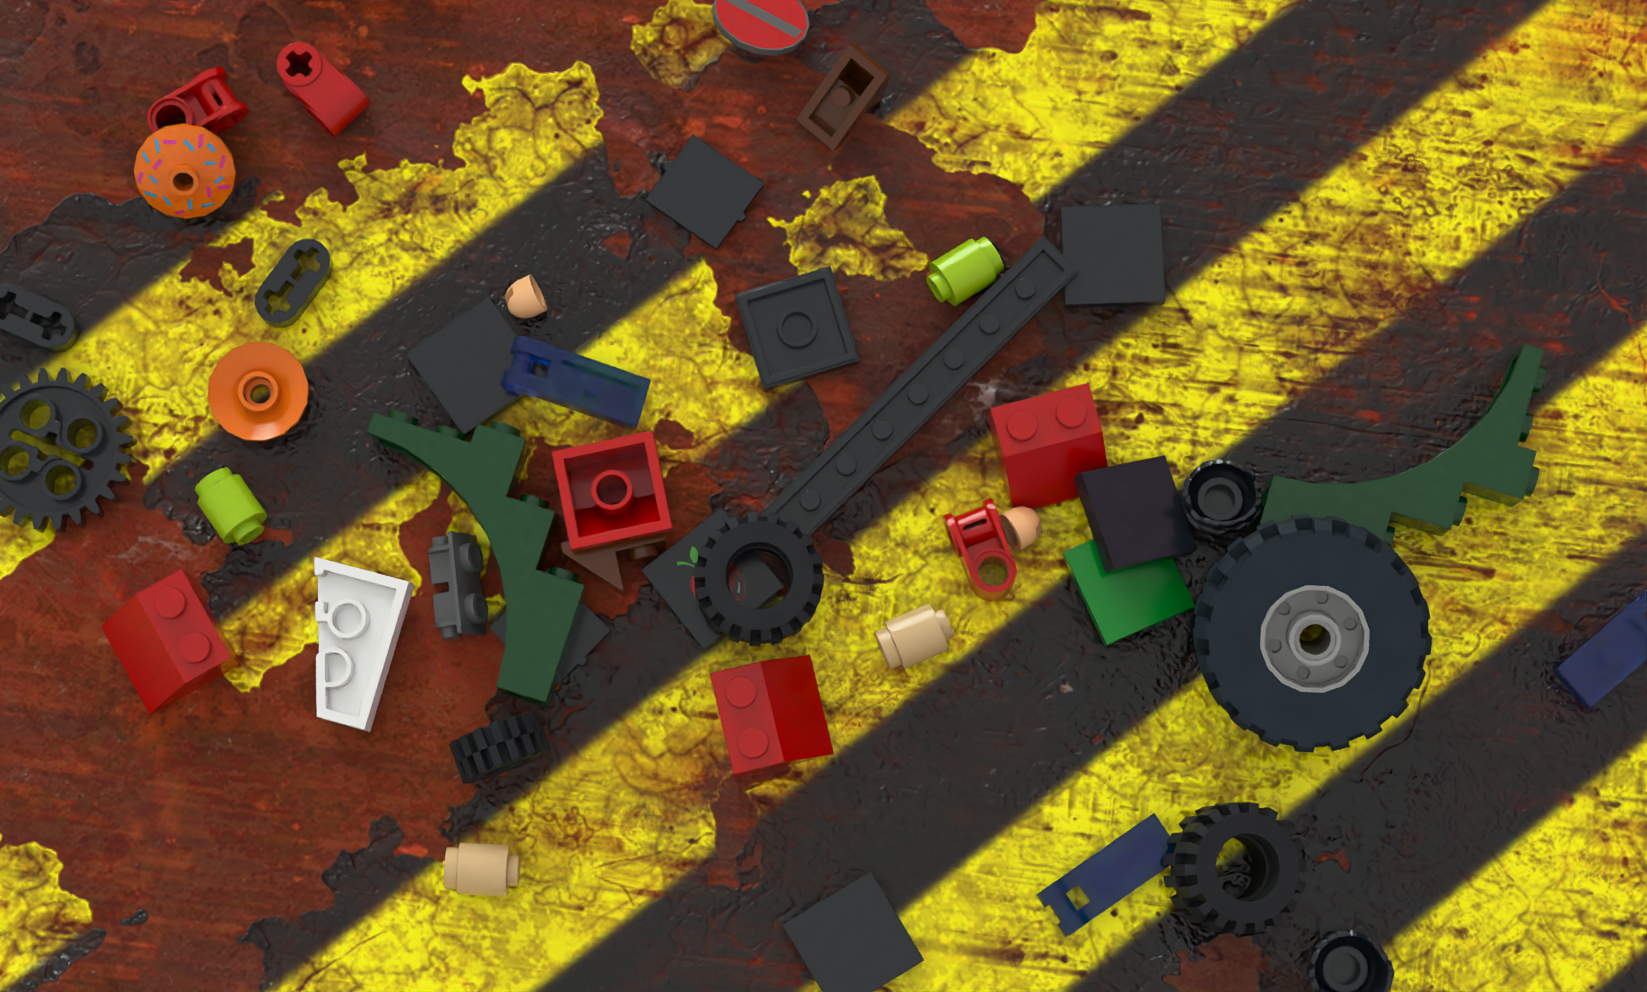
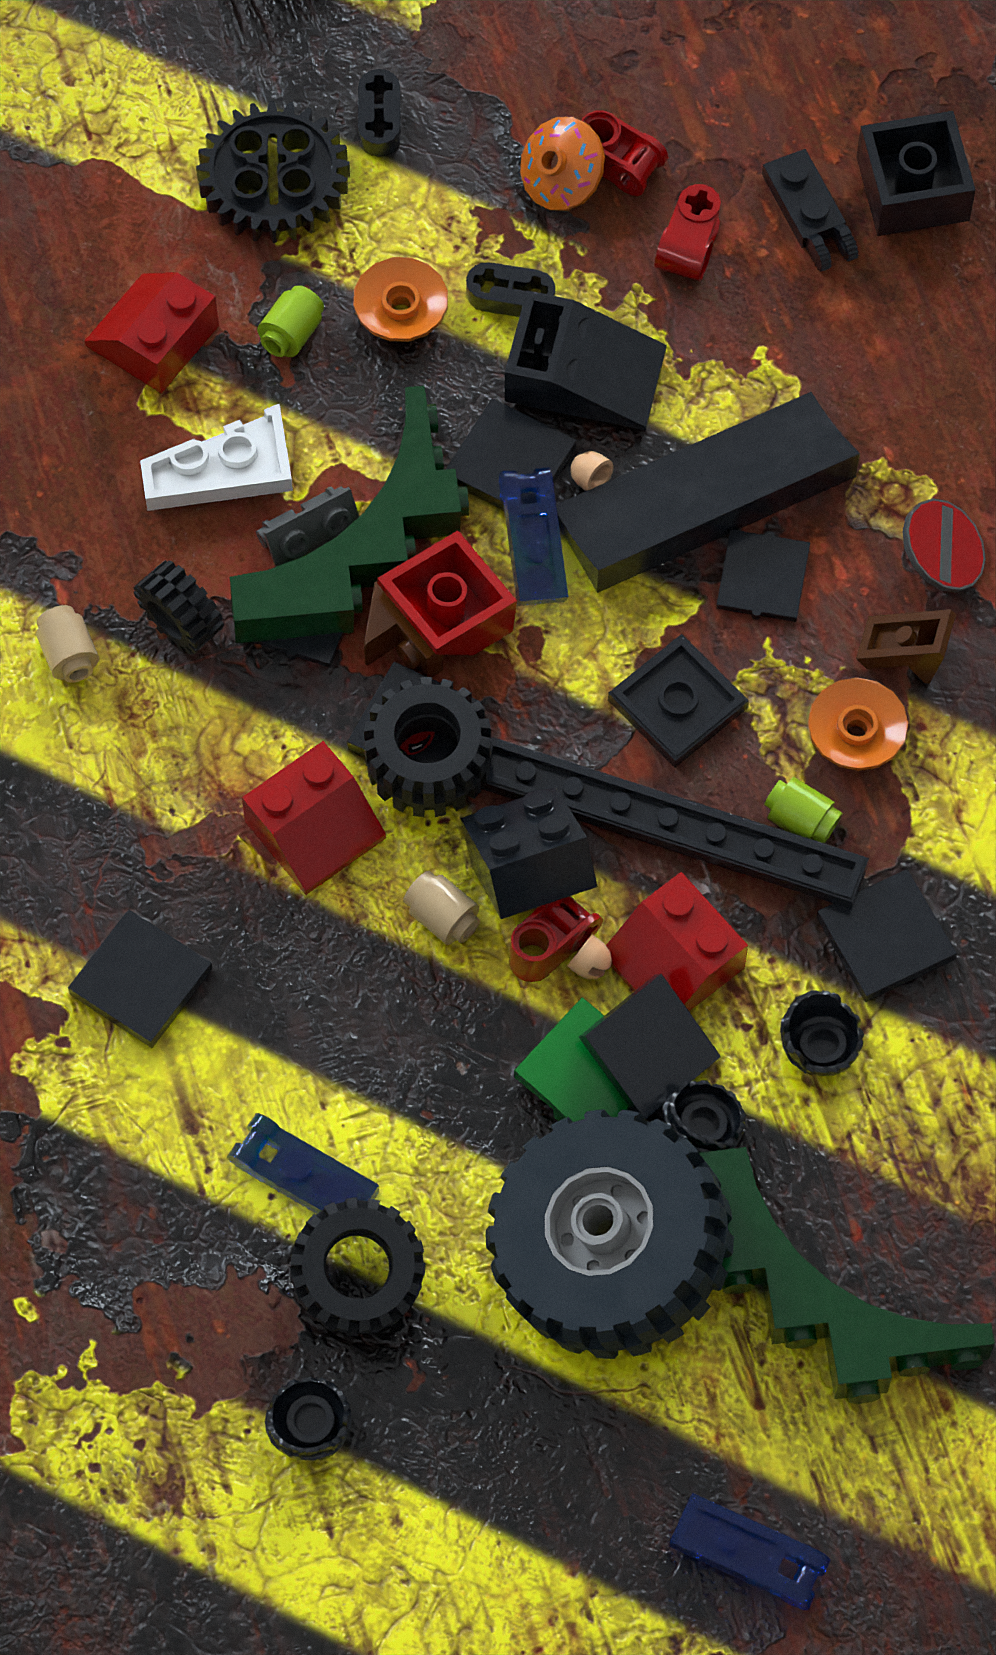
camera: 70 degrees right, 15 degrees down
none -> black brick [460,786,598,919]
none -> black slope [504,290,667,431]
none -> black arch [553,392,860,593]
none -> black hair [780,990,864,1076]
none -> orange dish [808,677,908,771]

